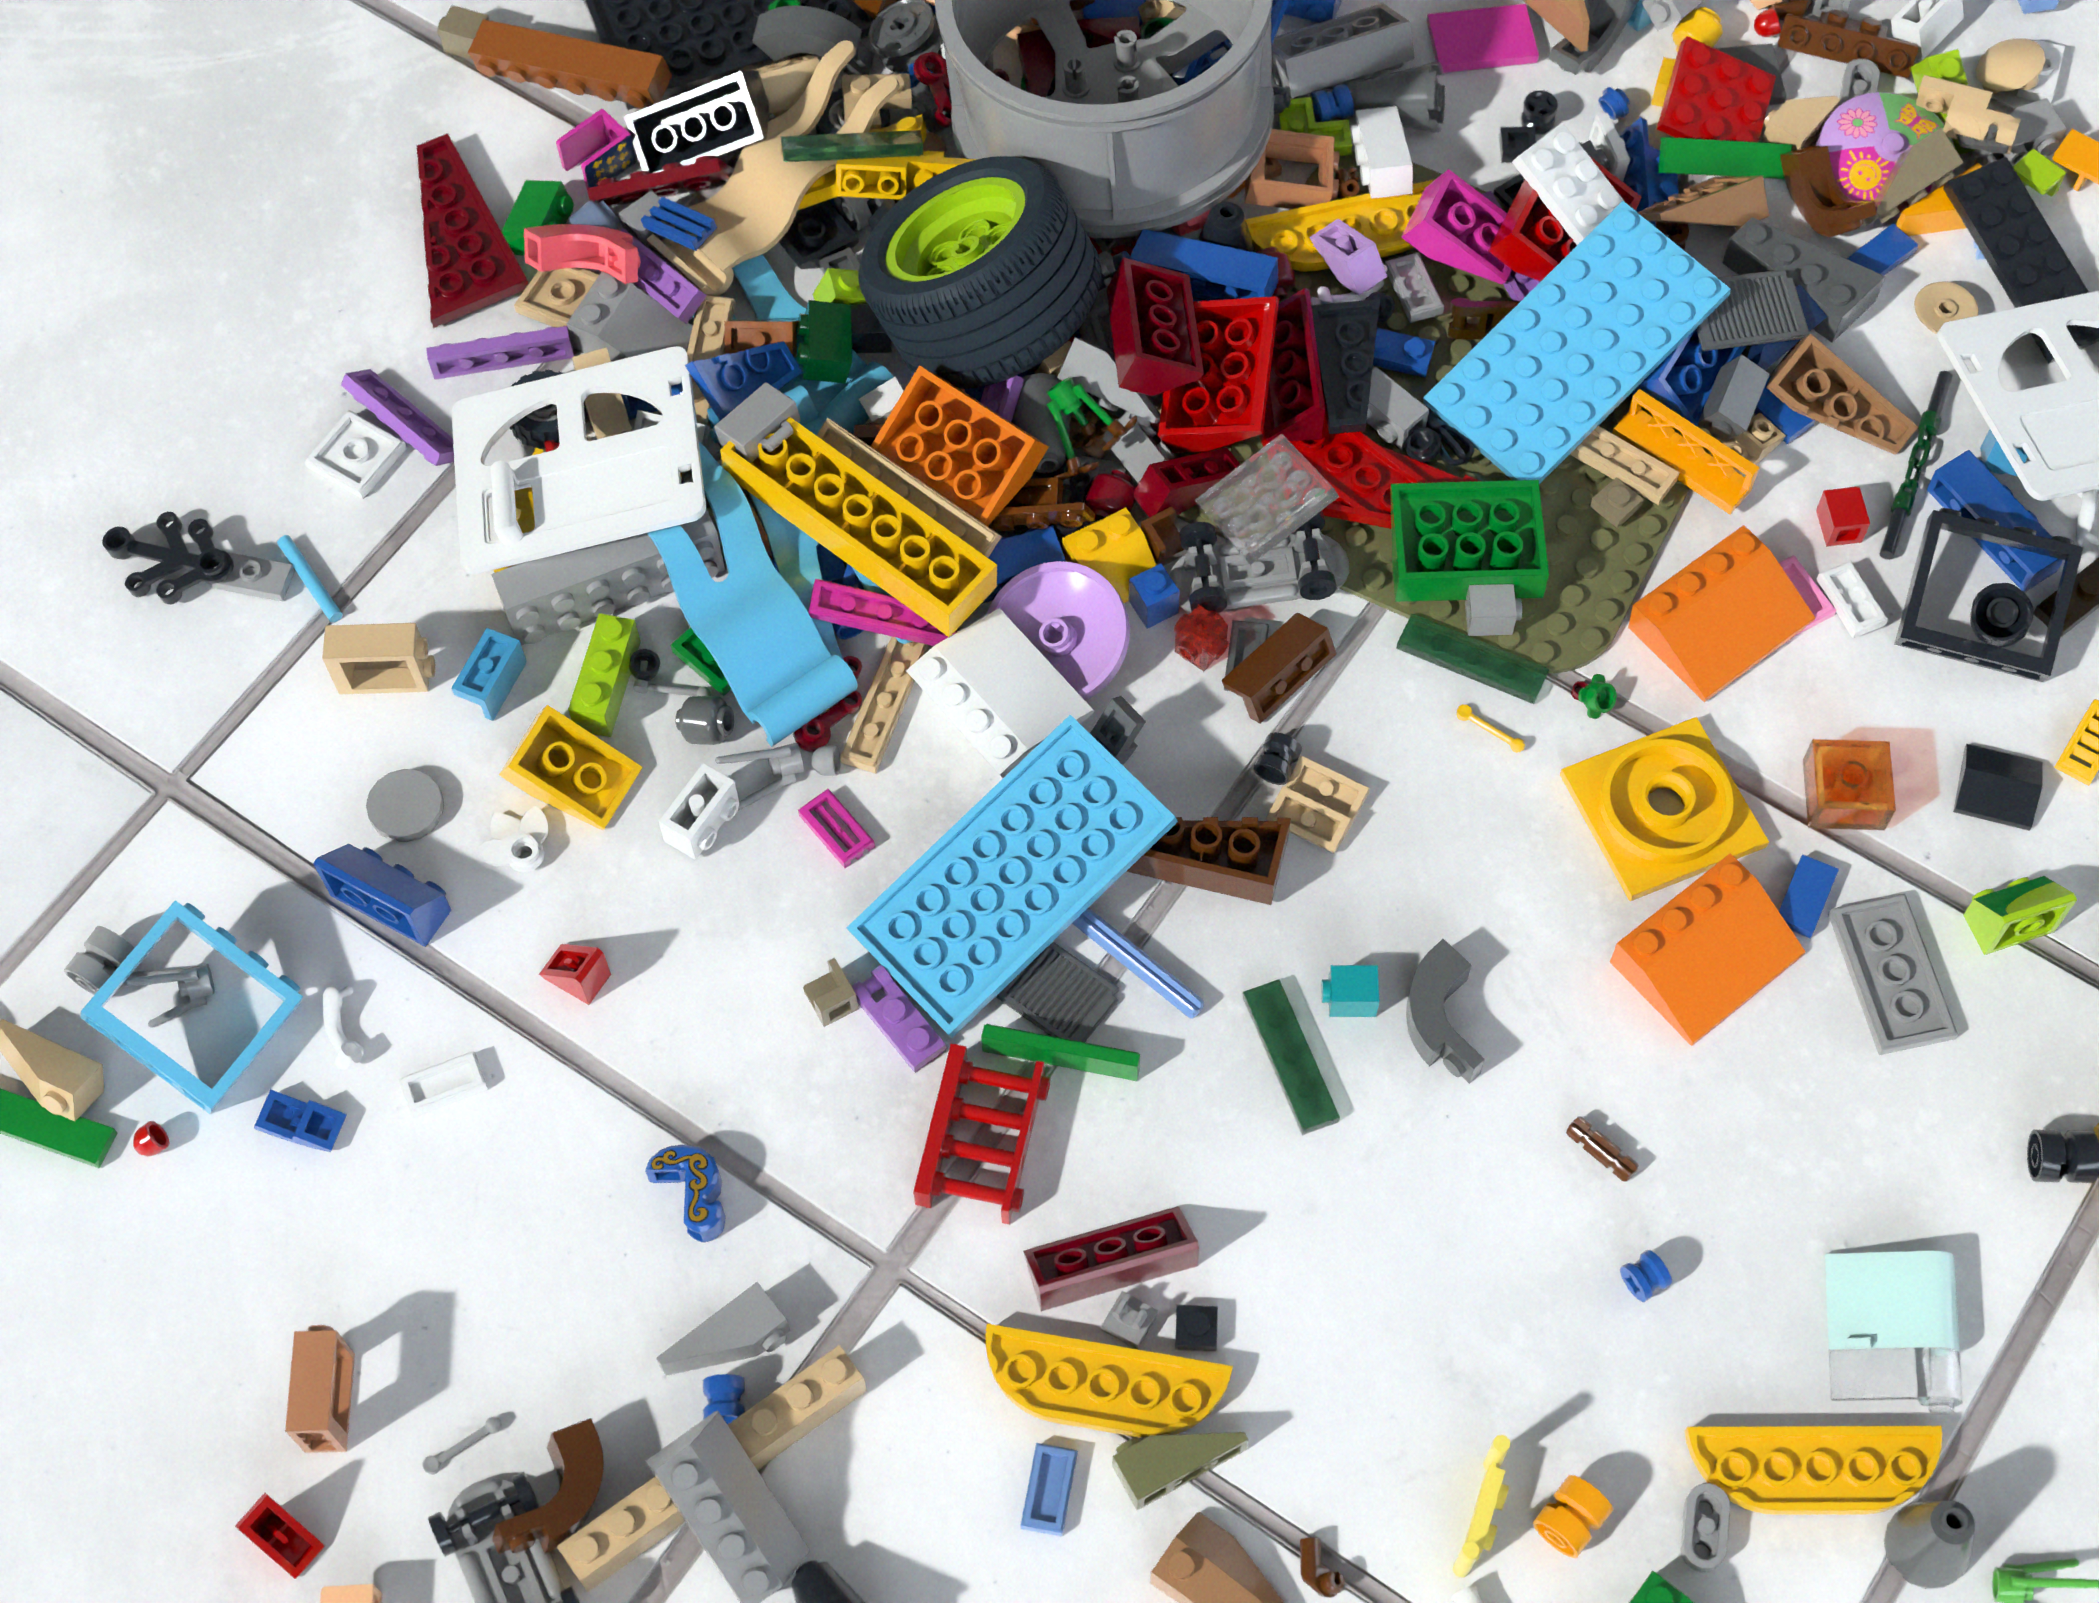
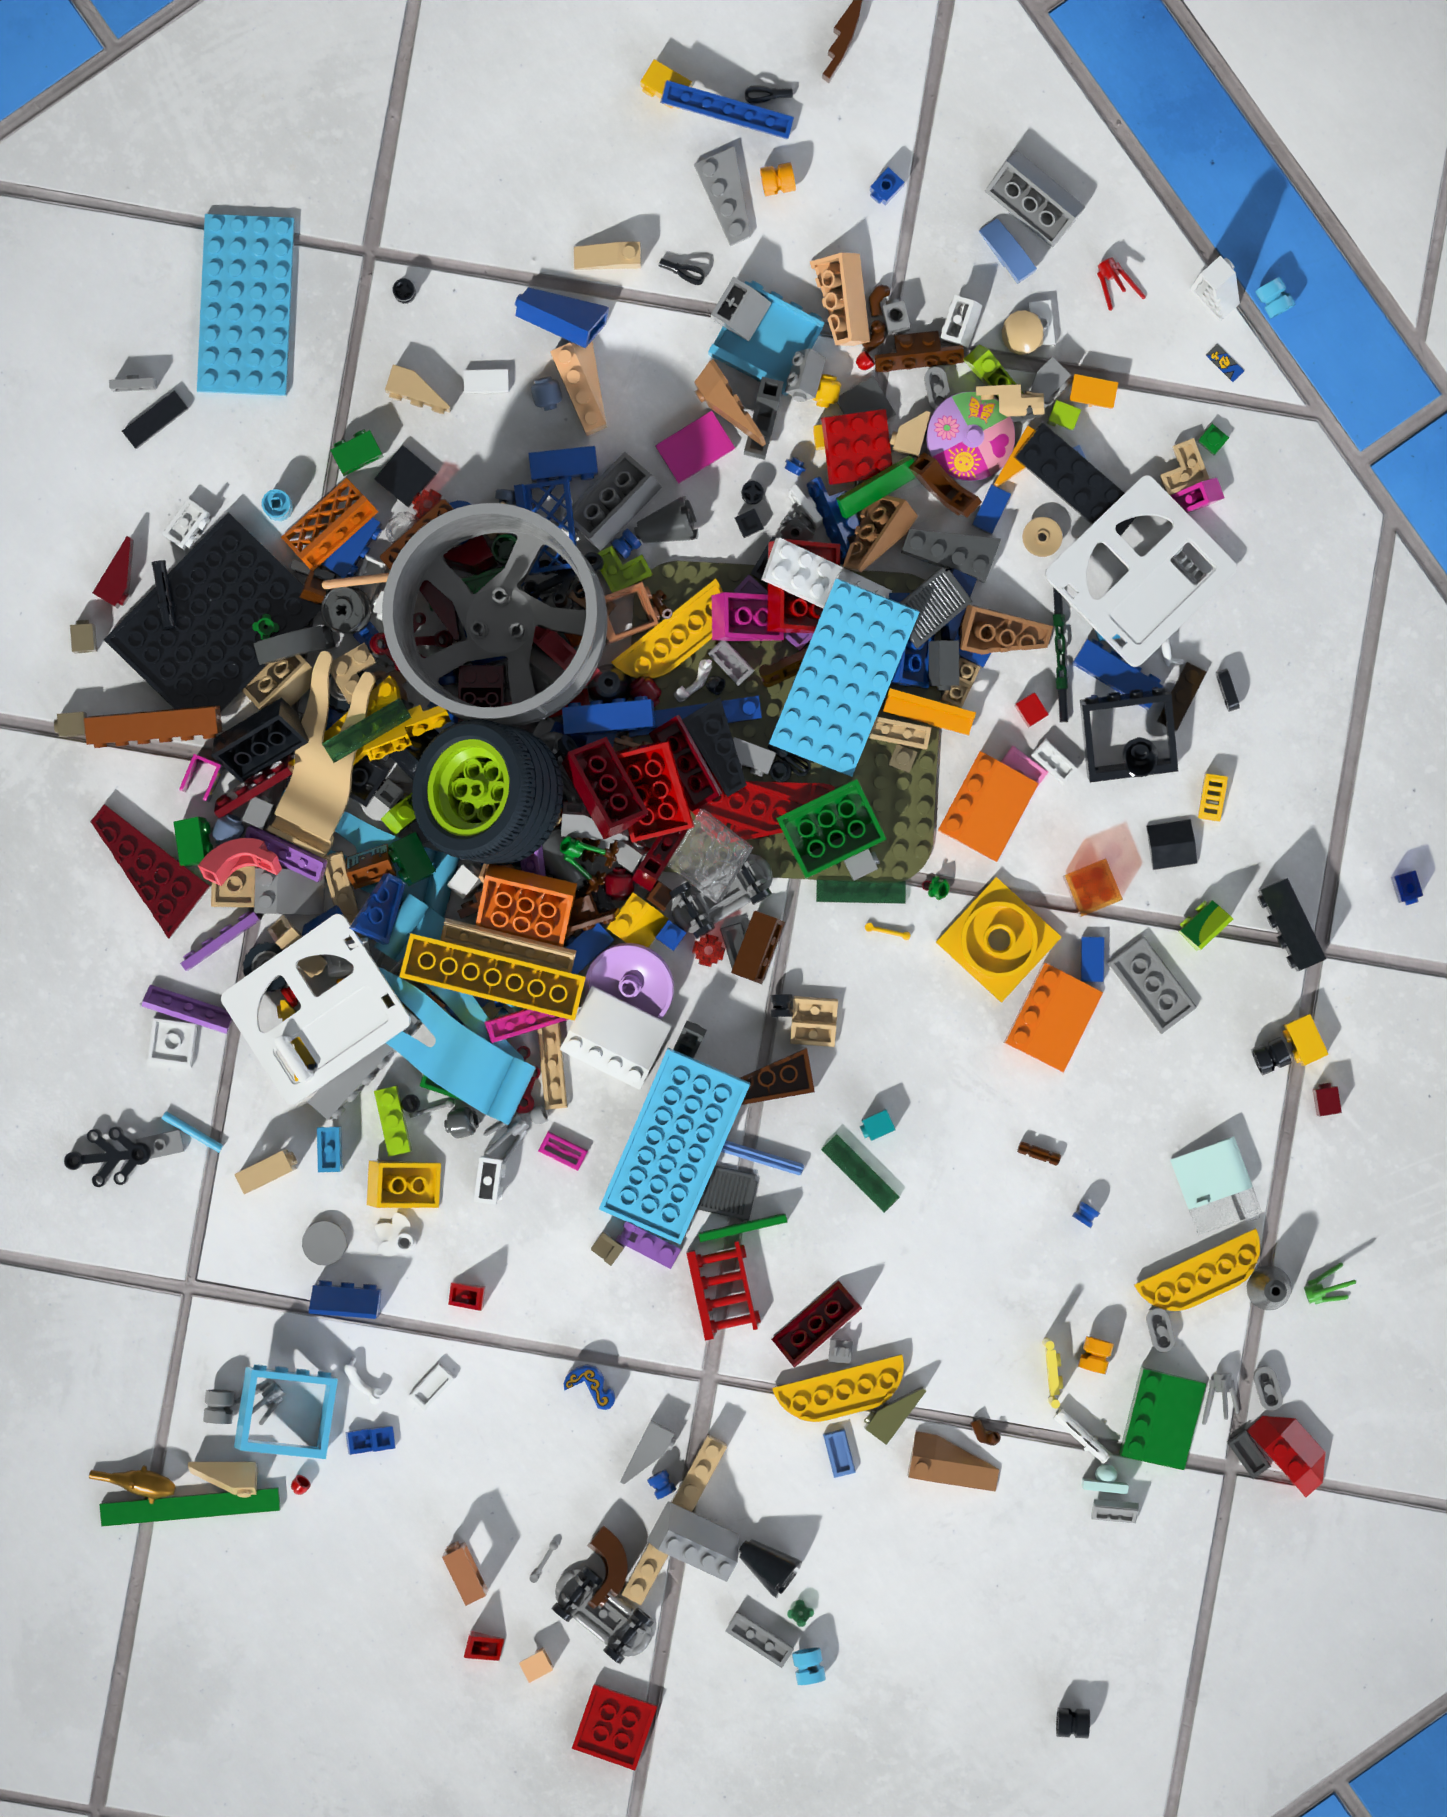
camera: 30 degrees left, 25 degrees up
blue tile [640,196,717,251] -> none
light grey piece [714,382,801,463] -> none
black plate [1175,1305,1218,1351] -> none
lavender slope [1310,219,1387,295] -> none
white brick [1350,106,1413,199] -> none
dark grey arch [1406,939,1485,1084] -> none
dark tan slope [1863,128,1964,225] -> none

